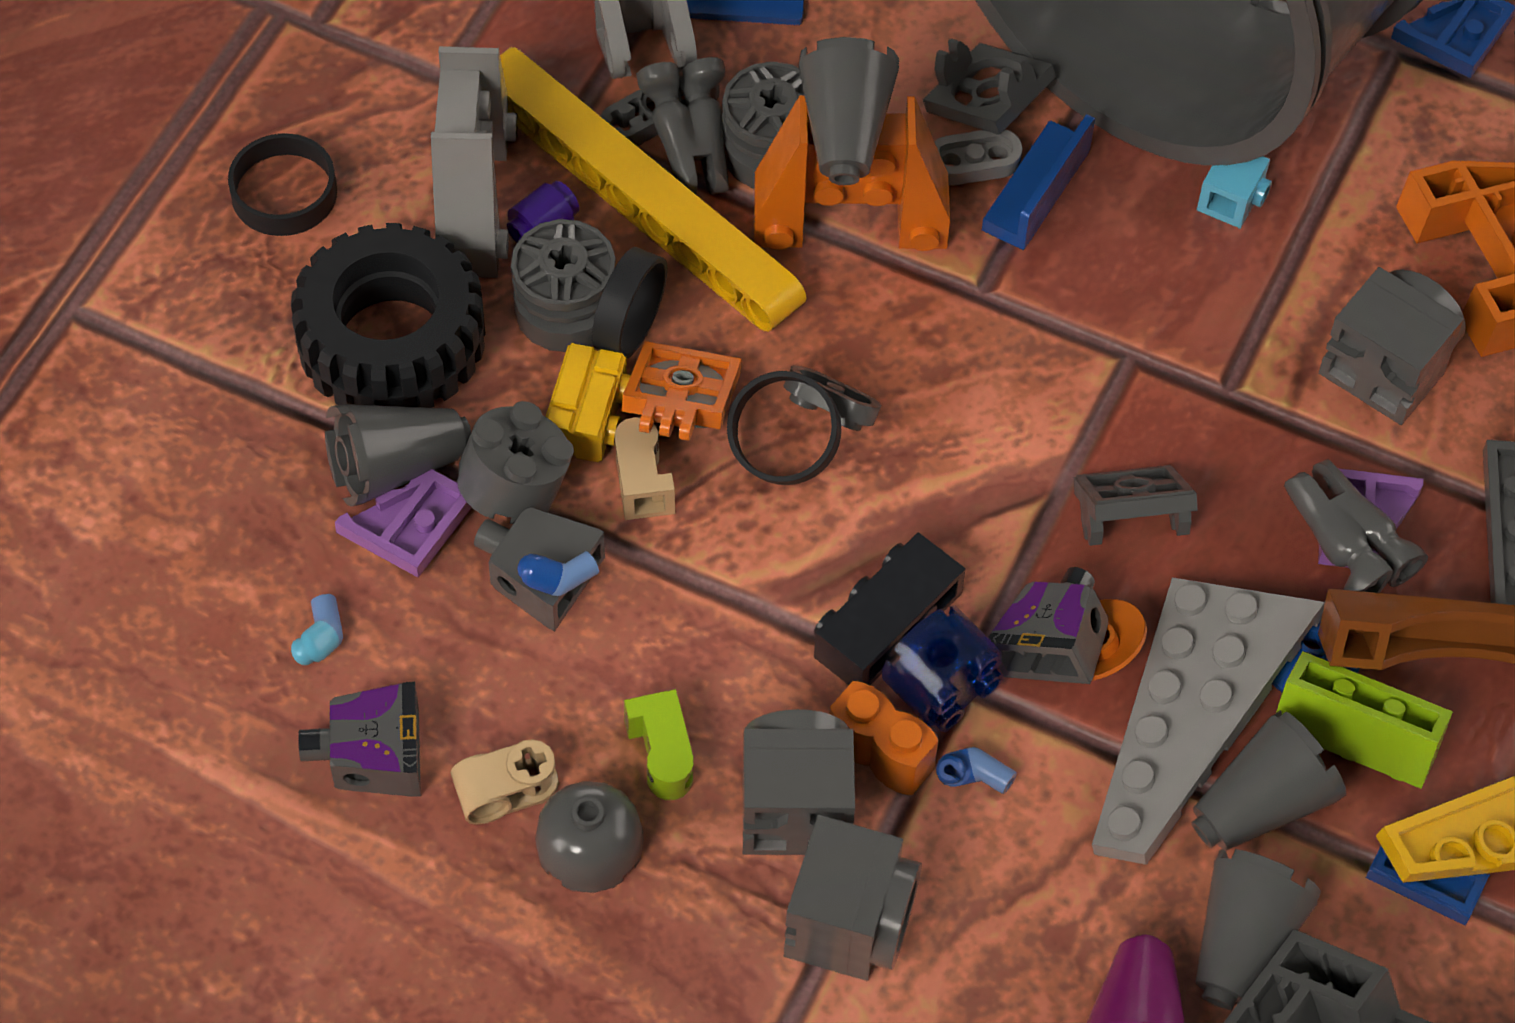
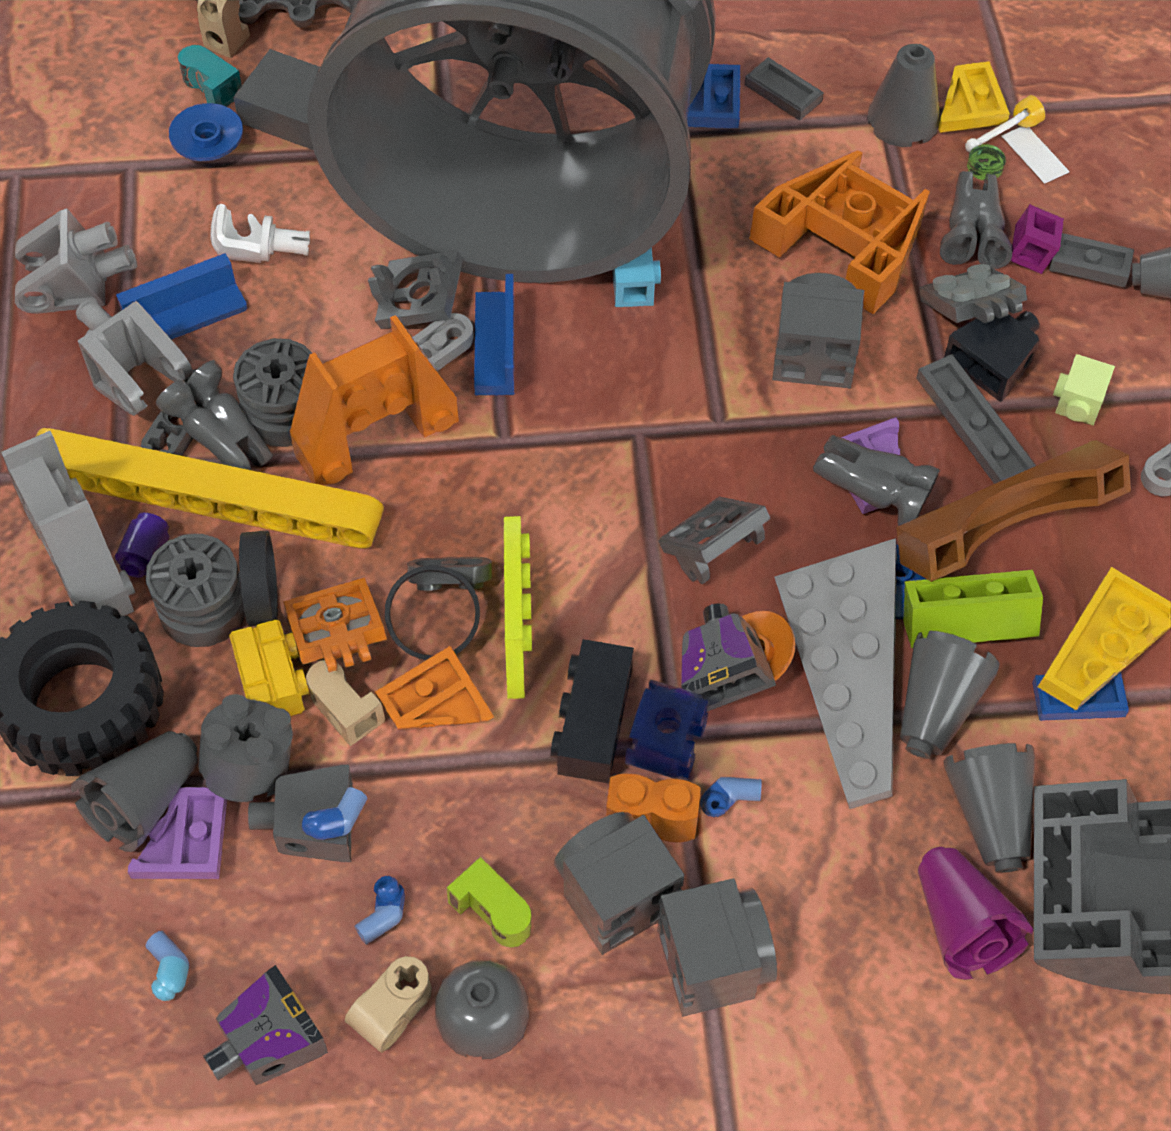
camera: 30 degrees left, 0 degrees up
dark grey cone [799,37,899,185] -> none
none -> arm [354,876,405,945]
none -> orange wing [375,646,494,730]
none -> neon yellow wing [504,516,532,699]

